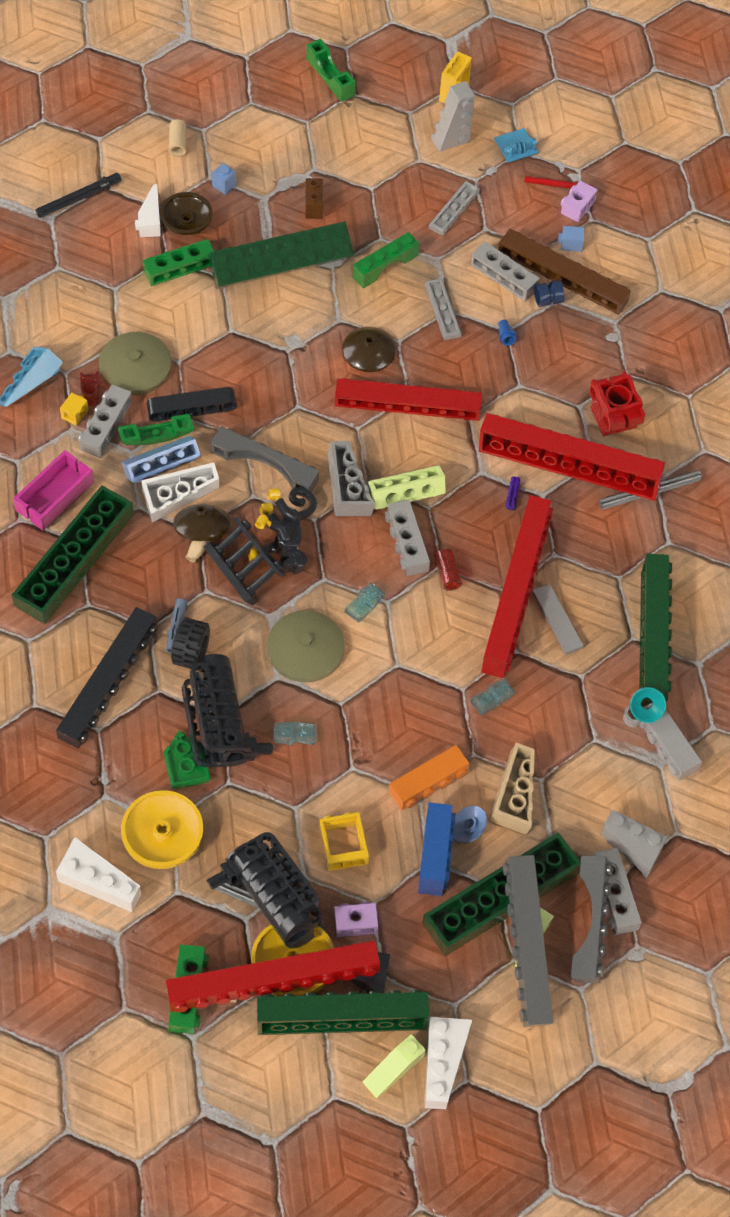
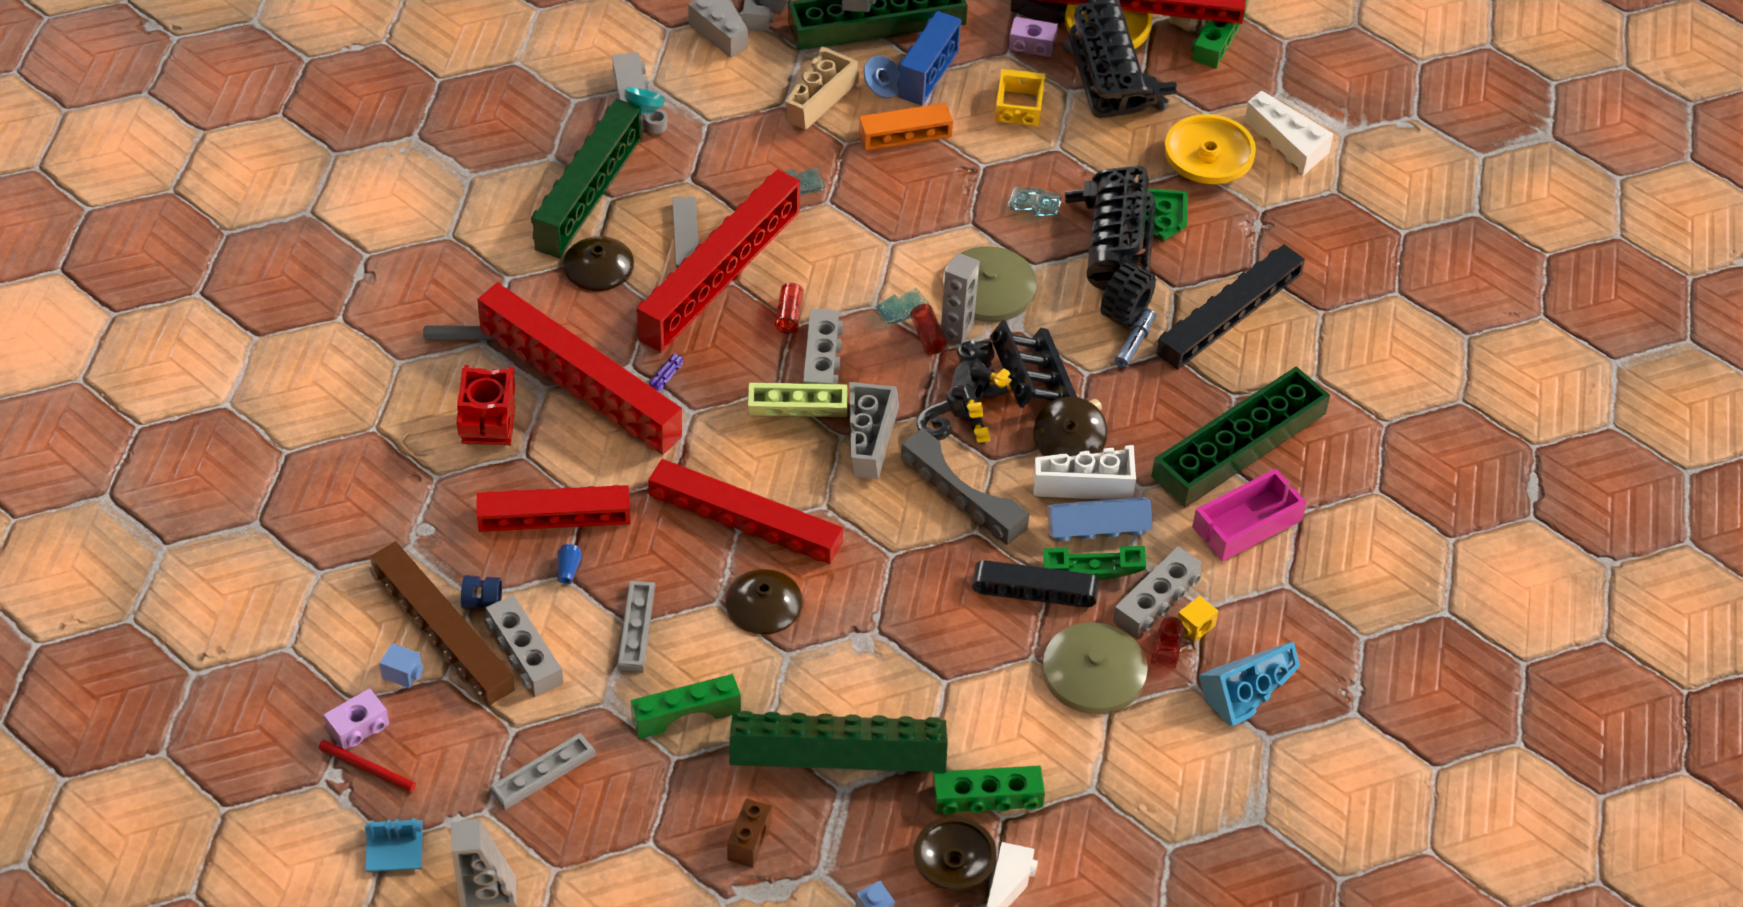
camera: 160 degrees left, 10 degrees down
none -> red brick [476,485,631,532]
none -> dark brown dish [564,236,634,291]
none -> clear red pin [910,304,947,355]
none -> light grey brick [940,253,980,344]

